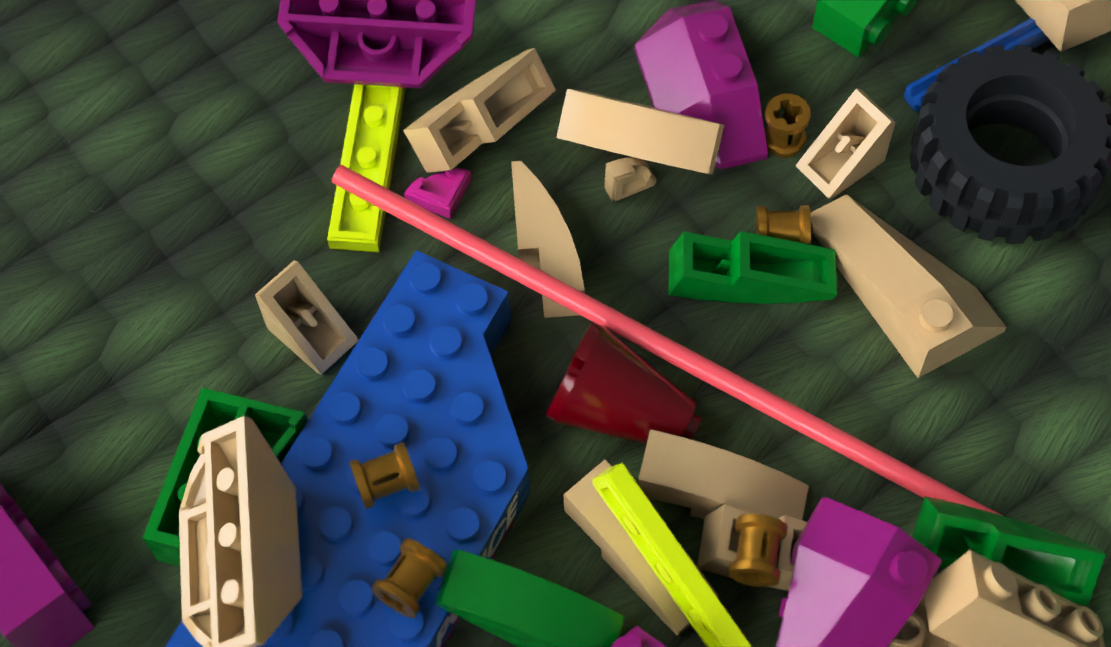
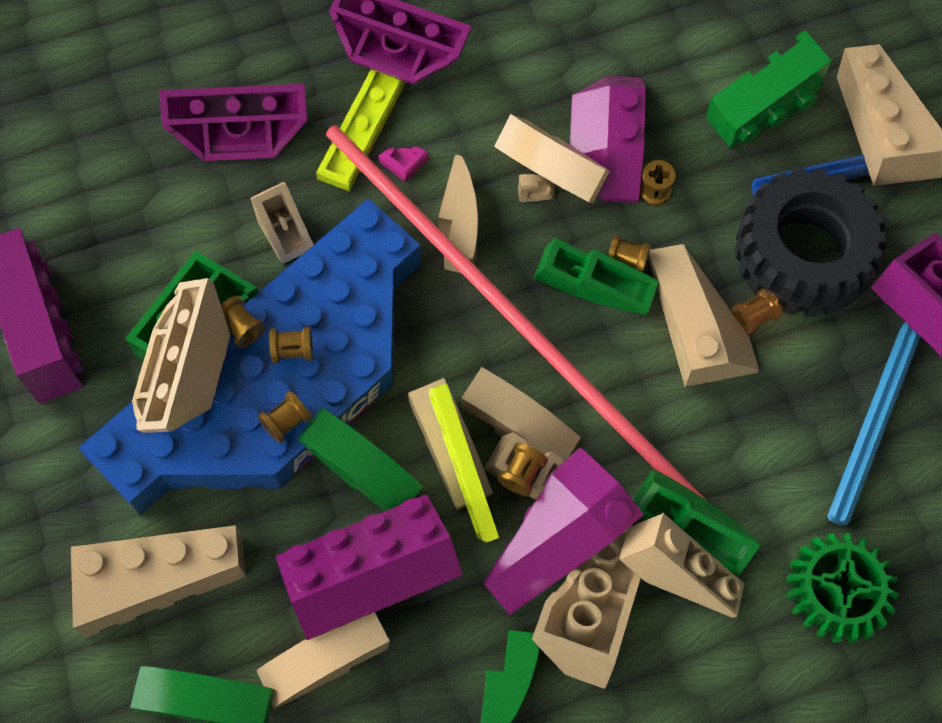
camera: 15 degrees right, 5 degrees up
tan slope [403,48,556,173] -> none
dark red cone [545,321,702,444] -> none
tan slope [795,89,895,199] -> none
none -> magenta wedge [159,84,307,161]
none -> pearl gold bush [221,296,266,349]
none -> clear orange bush [731,288,782,335]

